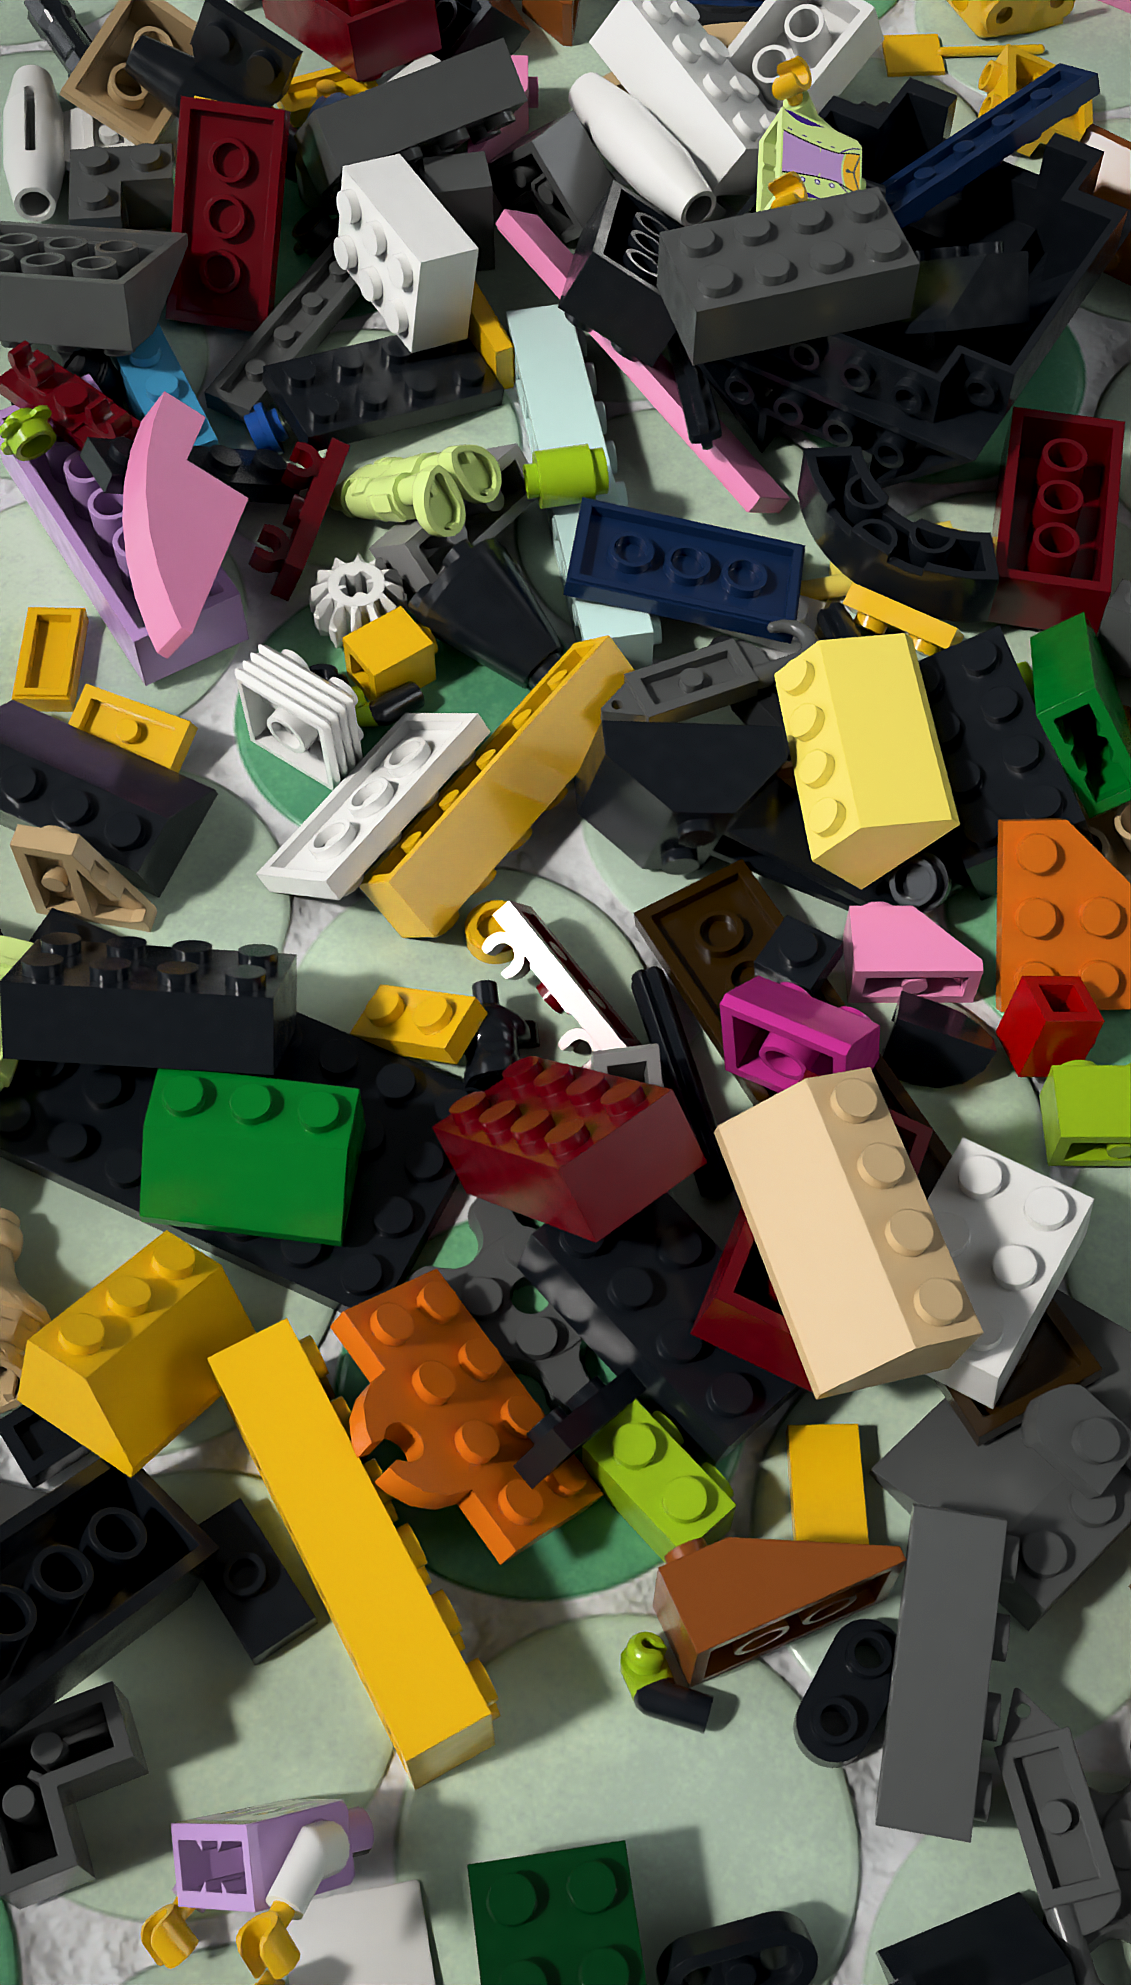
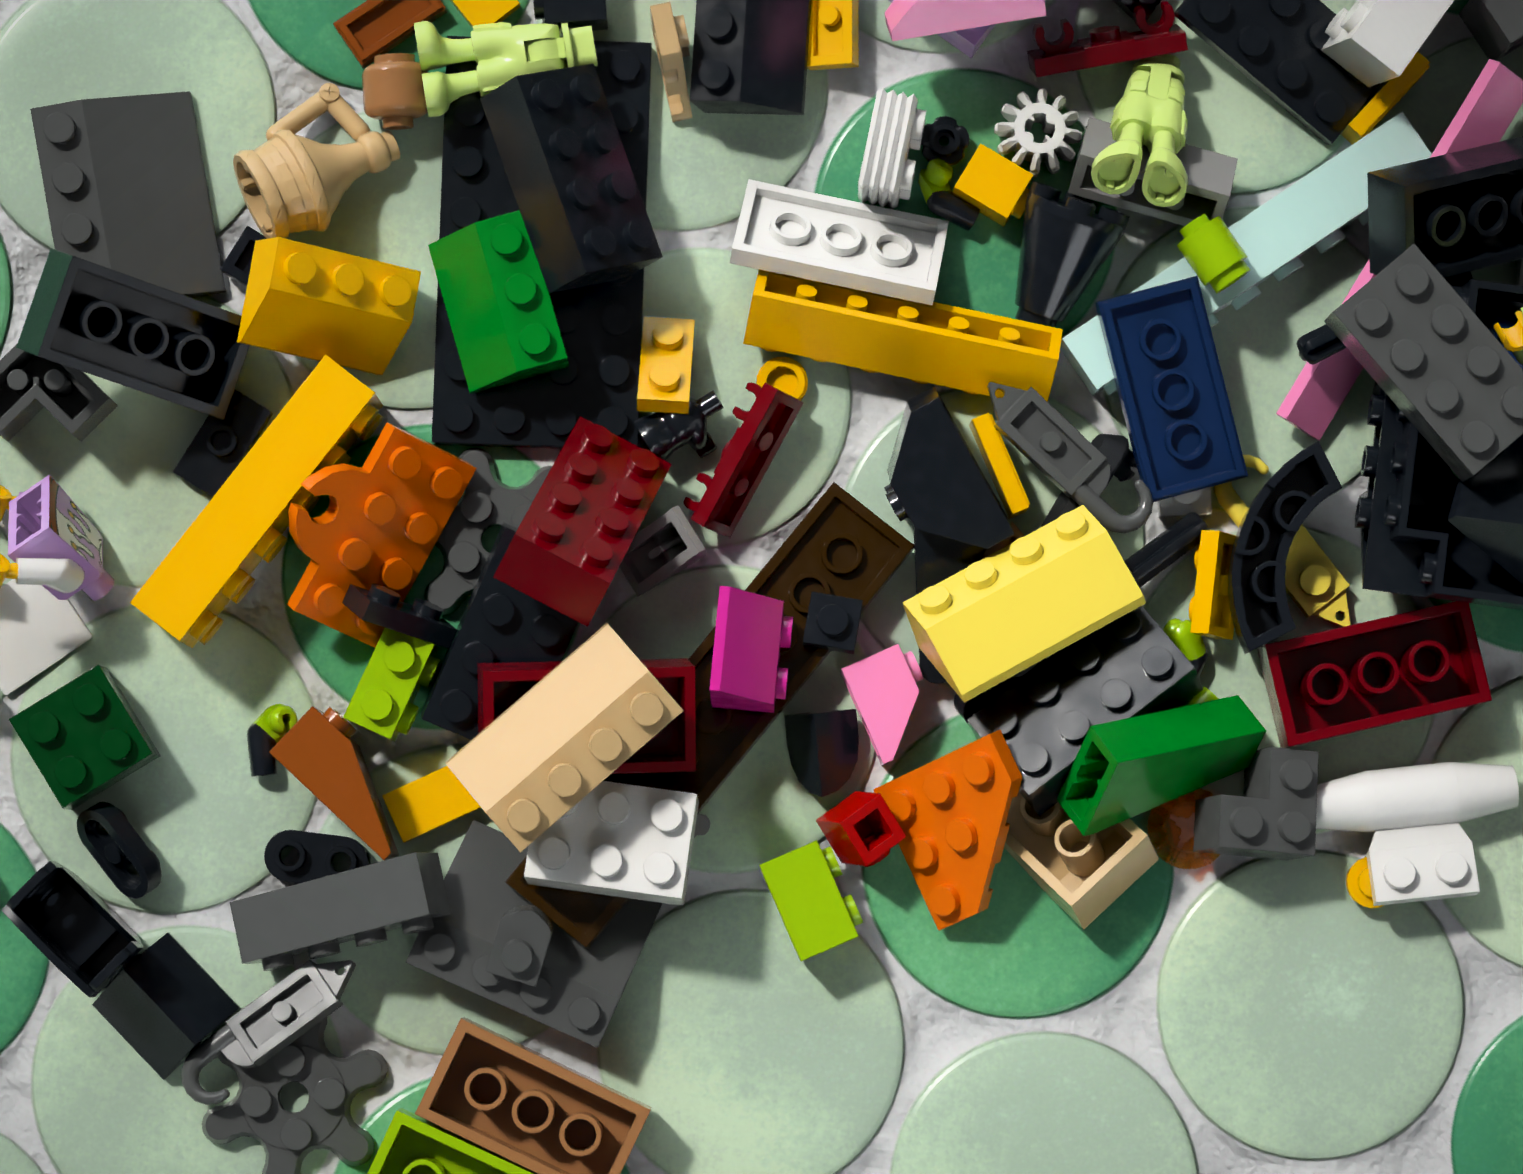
camera: 60 degrees right, 25 degrees up
black axle [631,966,734,1199] -> none
black plate [889,850,952,913] -> none

